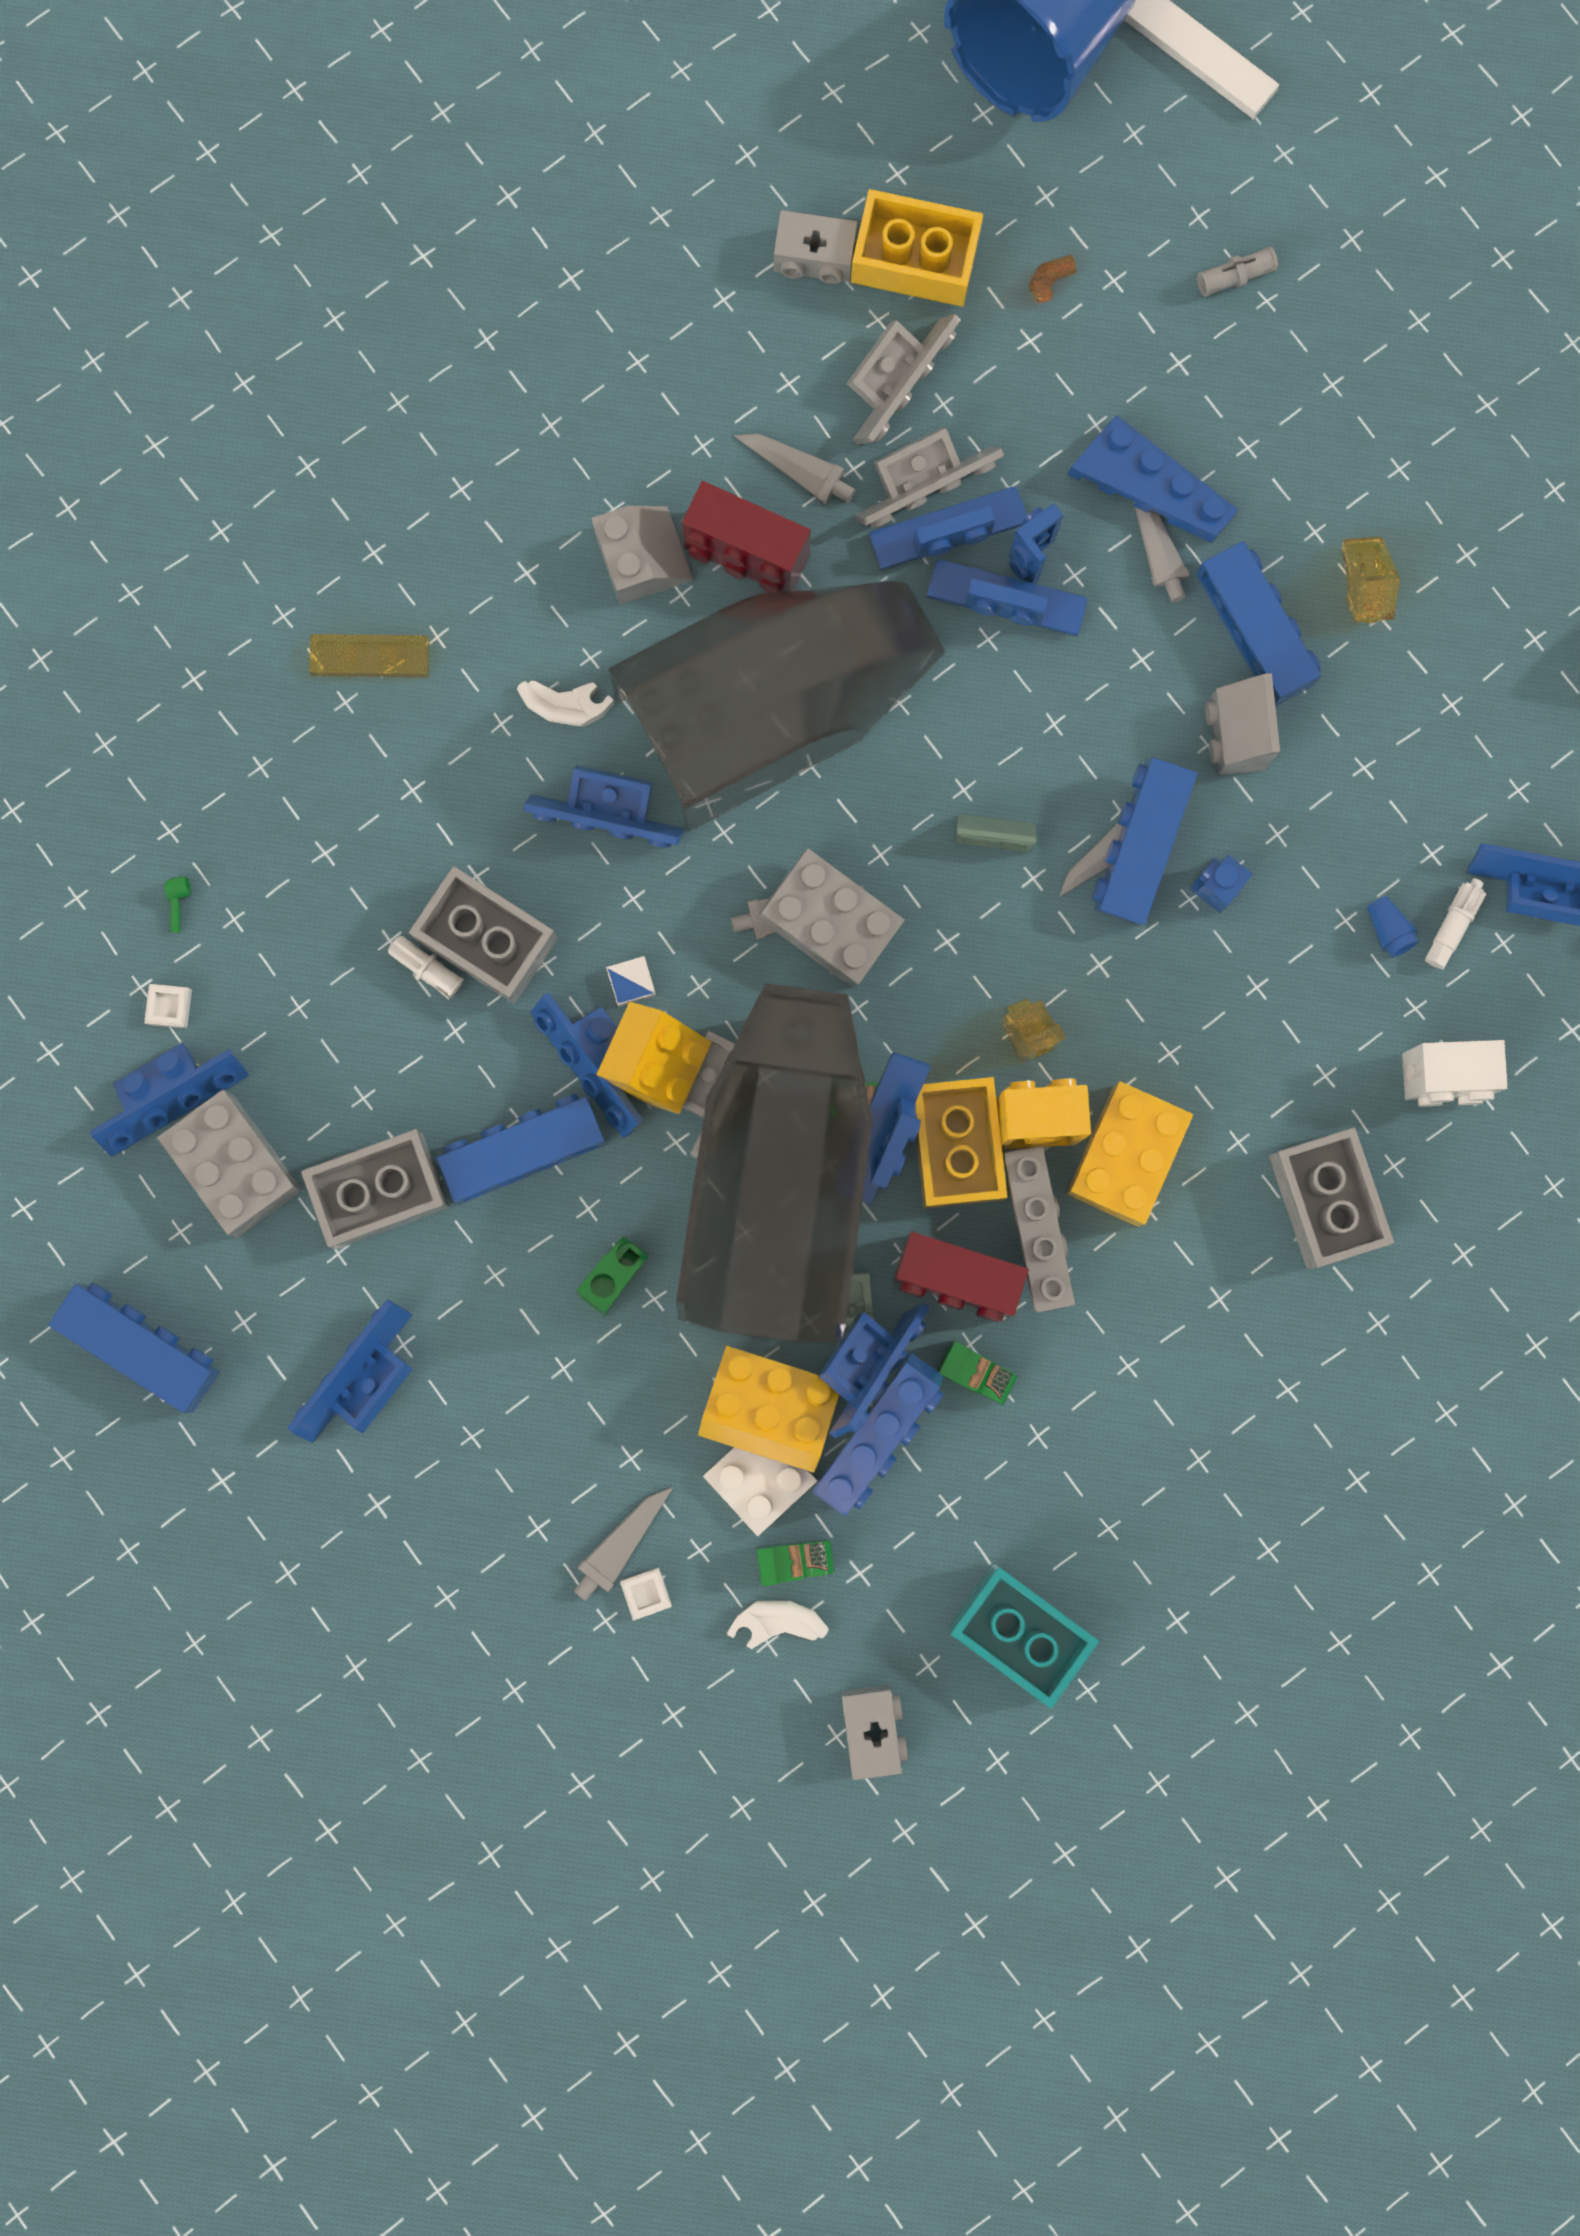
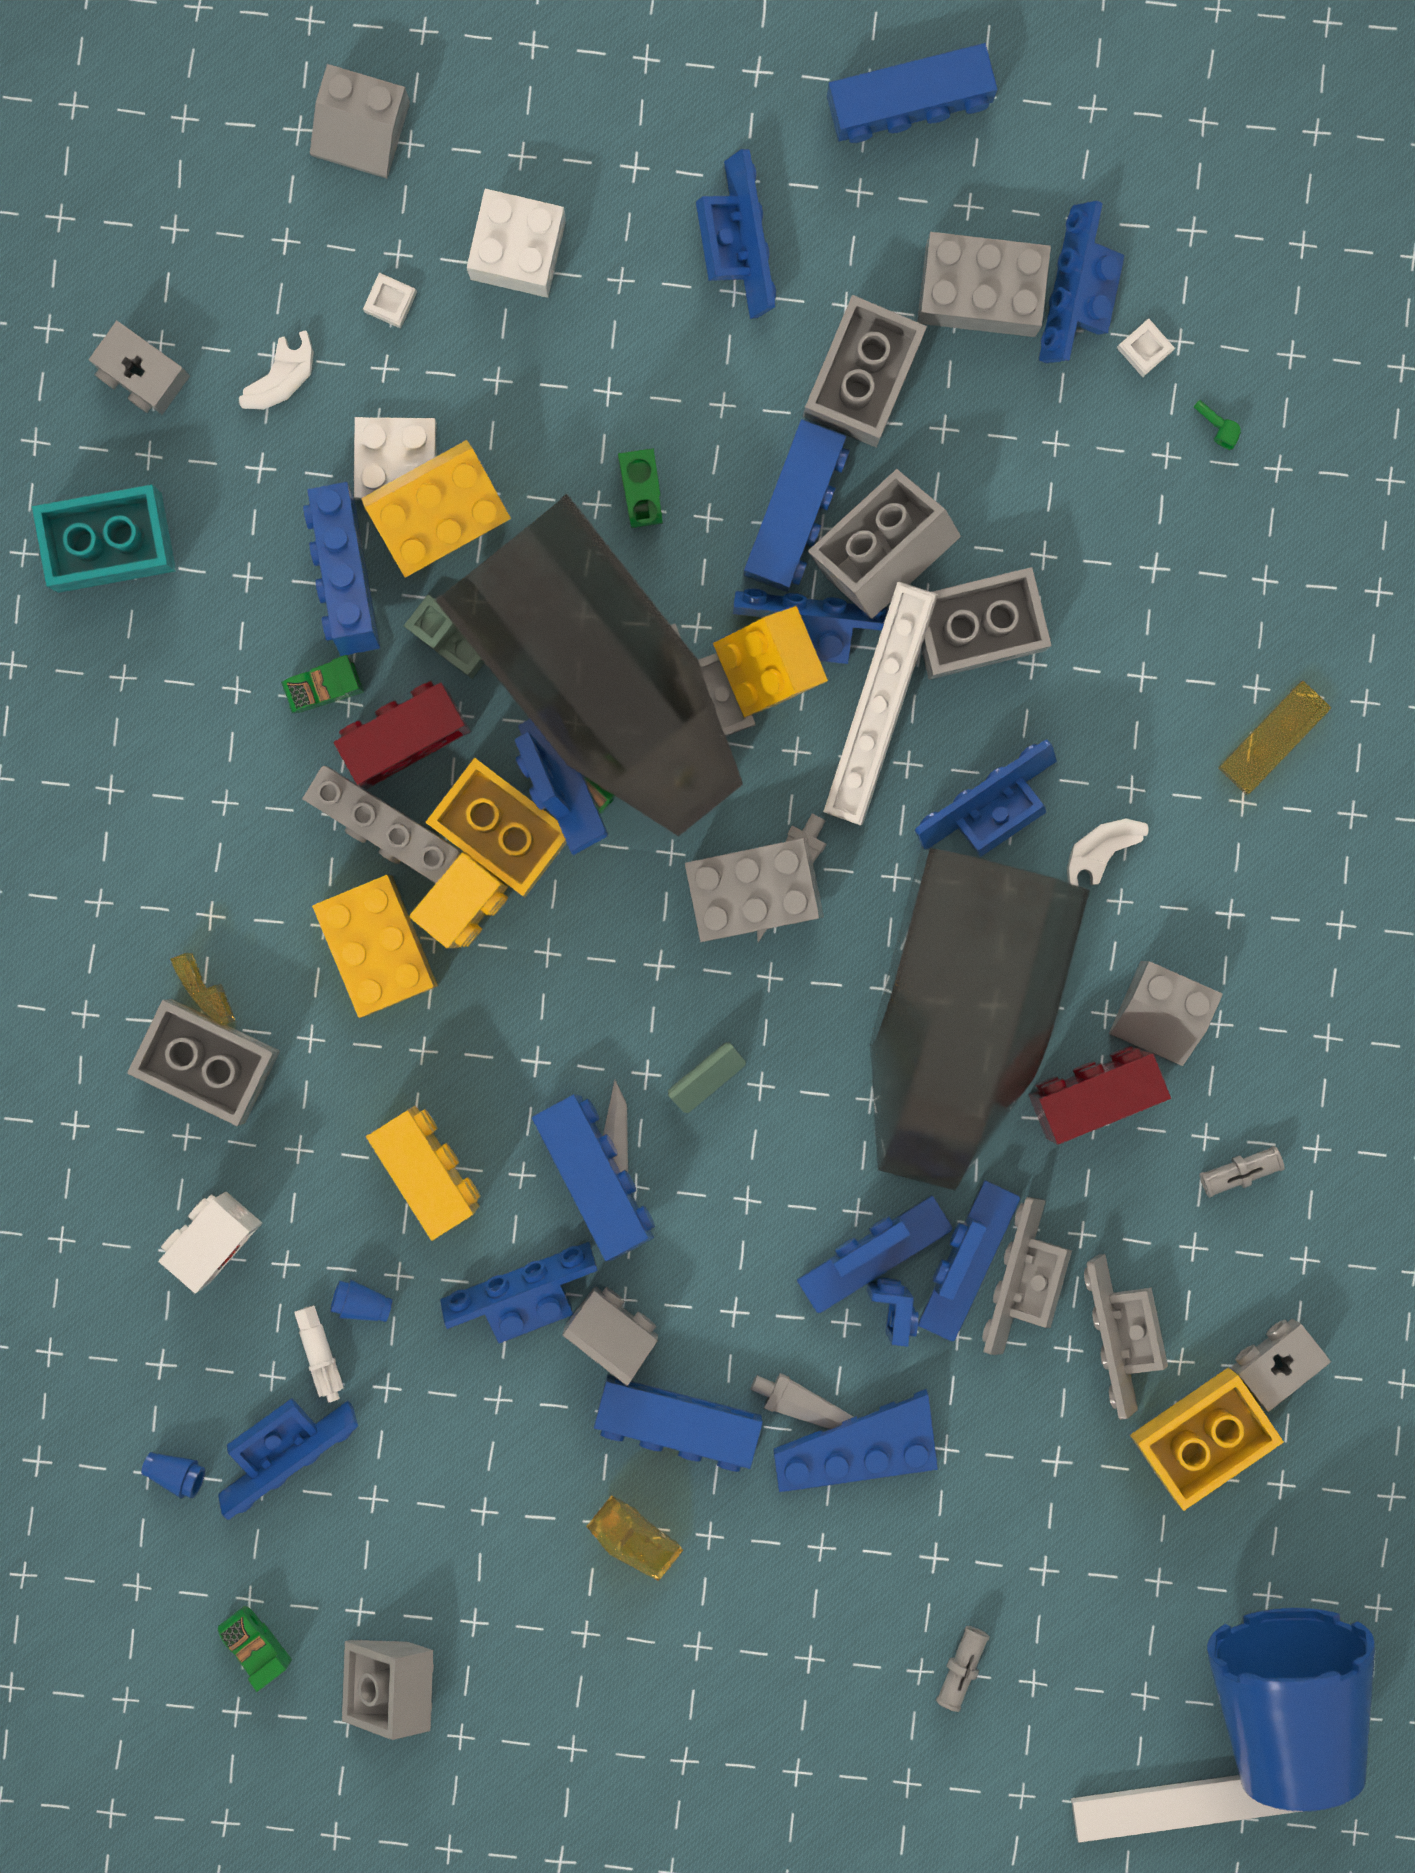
camera: 135 degrees right, 5 degrees up
white axle [388,936,464,1000] -> none
light grey bar [574,1487,673,1601] -> none
tile [606,956,656,1007] -> none
light grey bar [733,434,856,504] -> none
green leg [756,1539,835,1587] -> none
blue bracket [818,1302,930,1438] -> none
clear yellow arch [1001,998,1066,1064] -> none
clear orange arm [1029,254,1076,303] -> none
blue brick [1190,855,1253,913] -> none
none -> clear yellow slope [170,953,236,1026]
none -> light grey slope [310,64,410,179]
none -> yellow brick [366,1105,481,1241]
none -> blue bracket [440,1242,598,1343]
none -> white piece [467,189,566,298]
none -> light grey brick [808,469,961,619]
none -> white tile [823,582,938,825]
none -> light grey pin [1199,1146,1285,1198]

